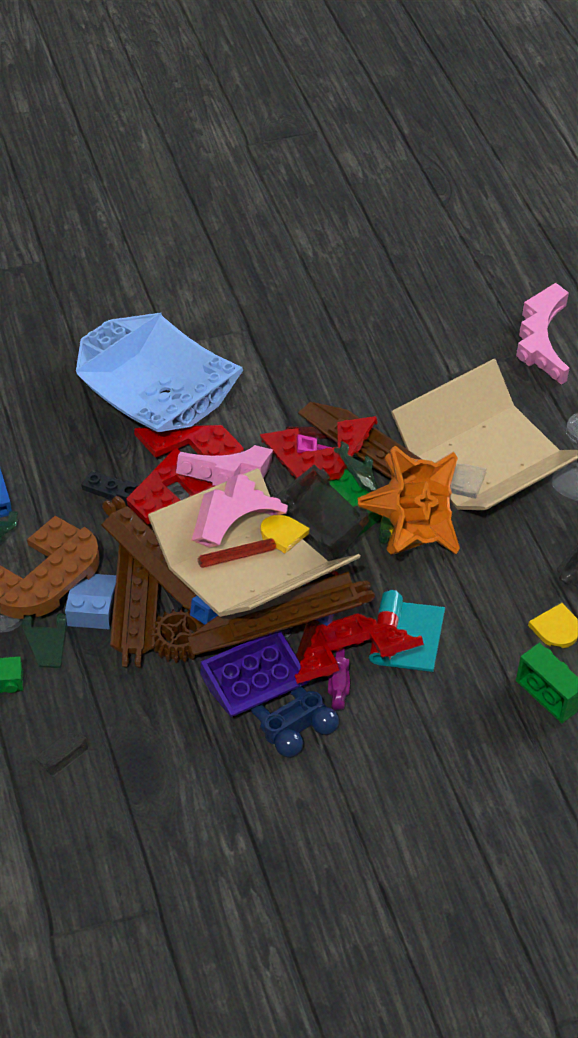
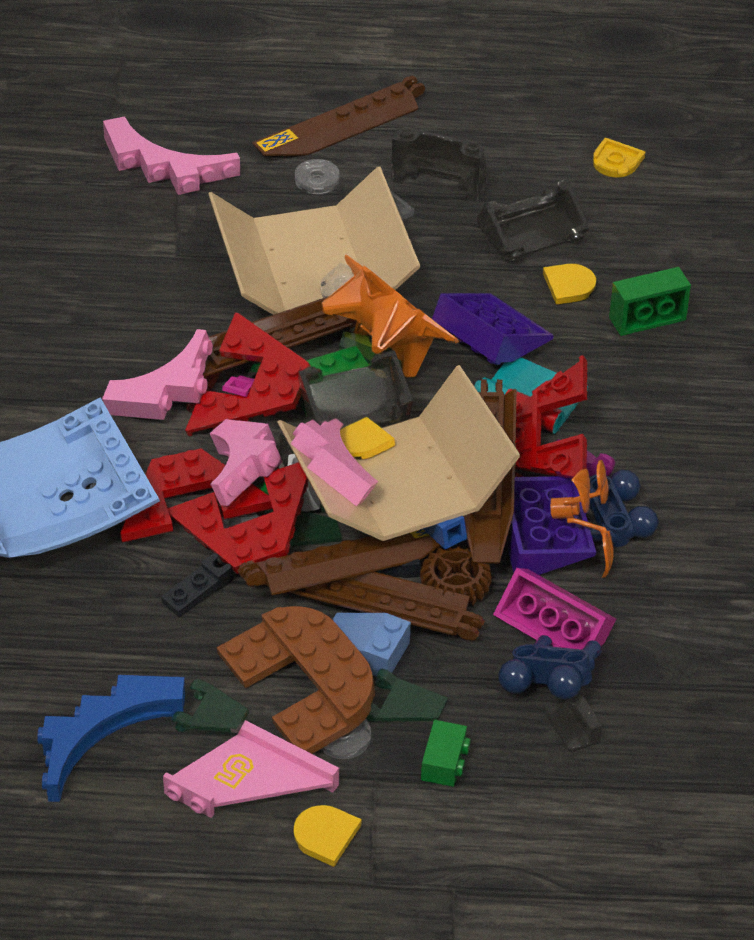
camera: 70 degrees left, 5 degrees down
clear red axle [197,538,276,568] -> none
clear green flag [334,441,377,492] -> none
none -> bright pink arch [102,329,213,420]
none -> dark purple slope [432,293,554,365]
none -> dark pink slope [493,568,616,650]
none -> dark blue piece [498,635,602,700]
none -> orange plant [550,460,614,578]

